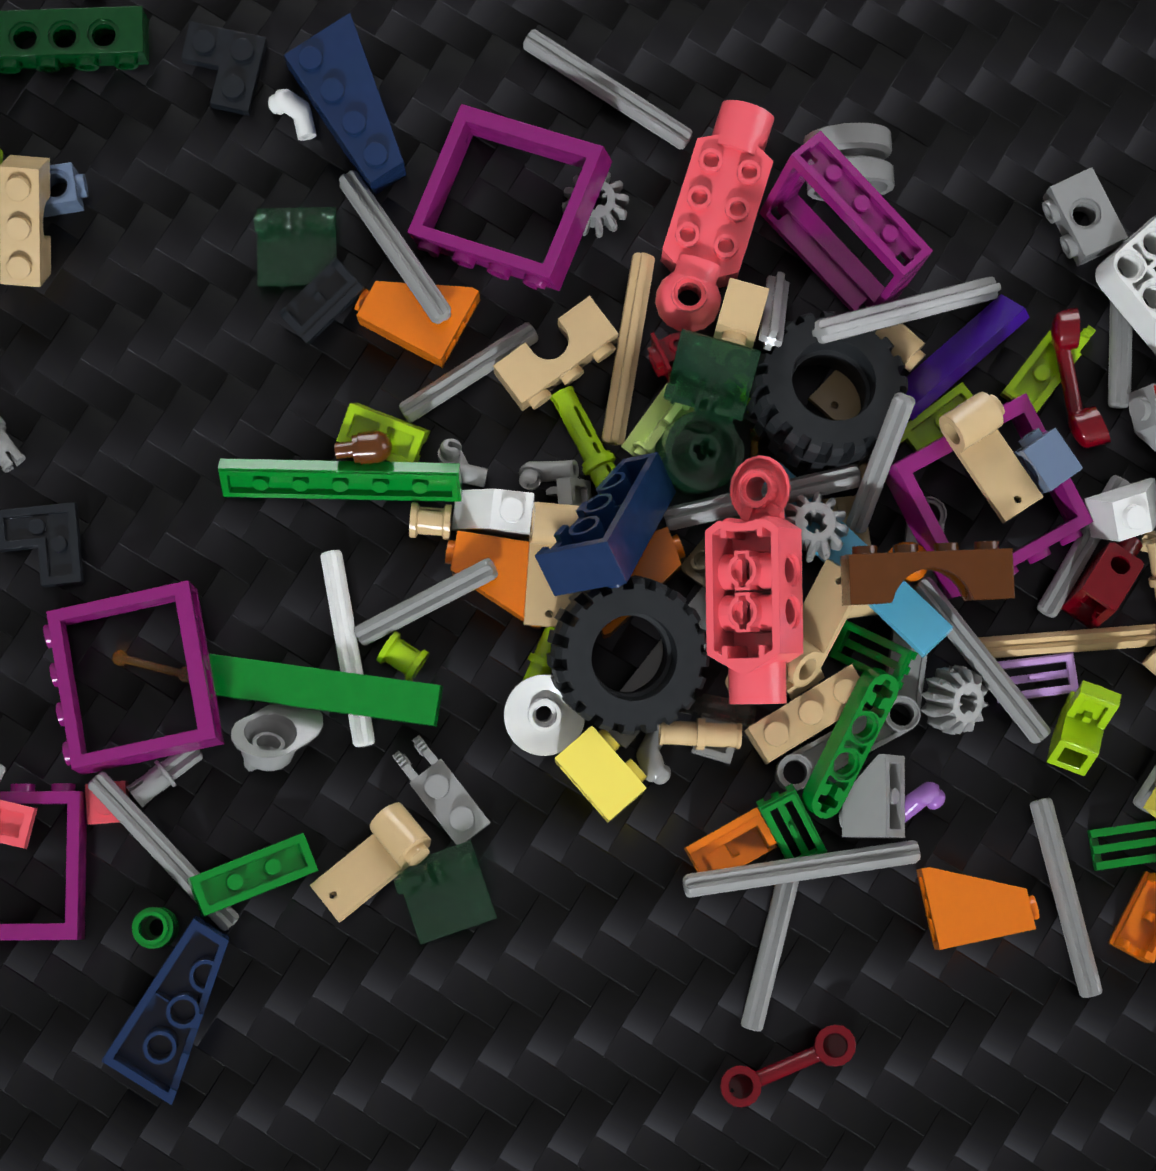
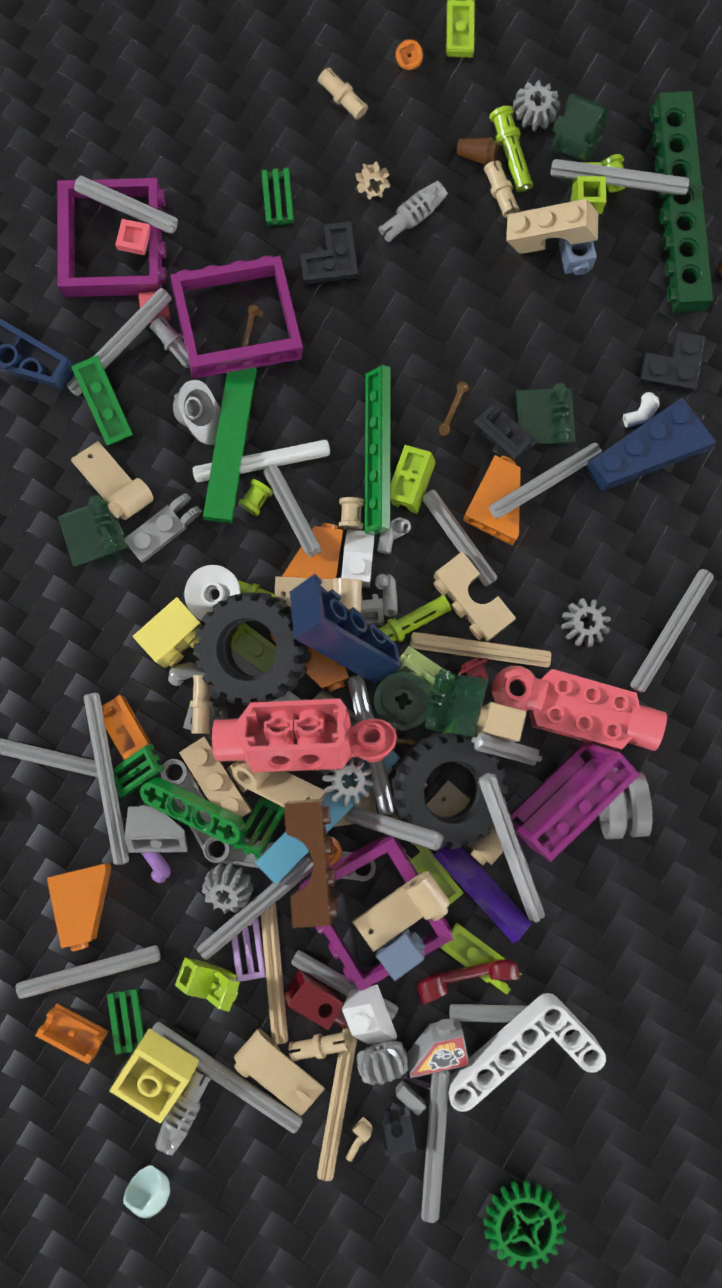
camera: 90 degrees right, 0 degrees up
green brick [132,907,179,949] -> none
reddish brown cylinder [334,431,392,465] -> none
magenta window [407,104,613,291] -> none
light grey brick [1042,167,1128,267] -> none
none -> lime hinge [231,623,277,674]
none -> clear orange hinge [439,382,468,436]

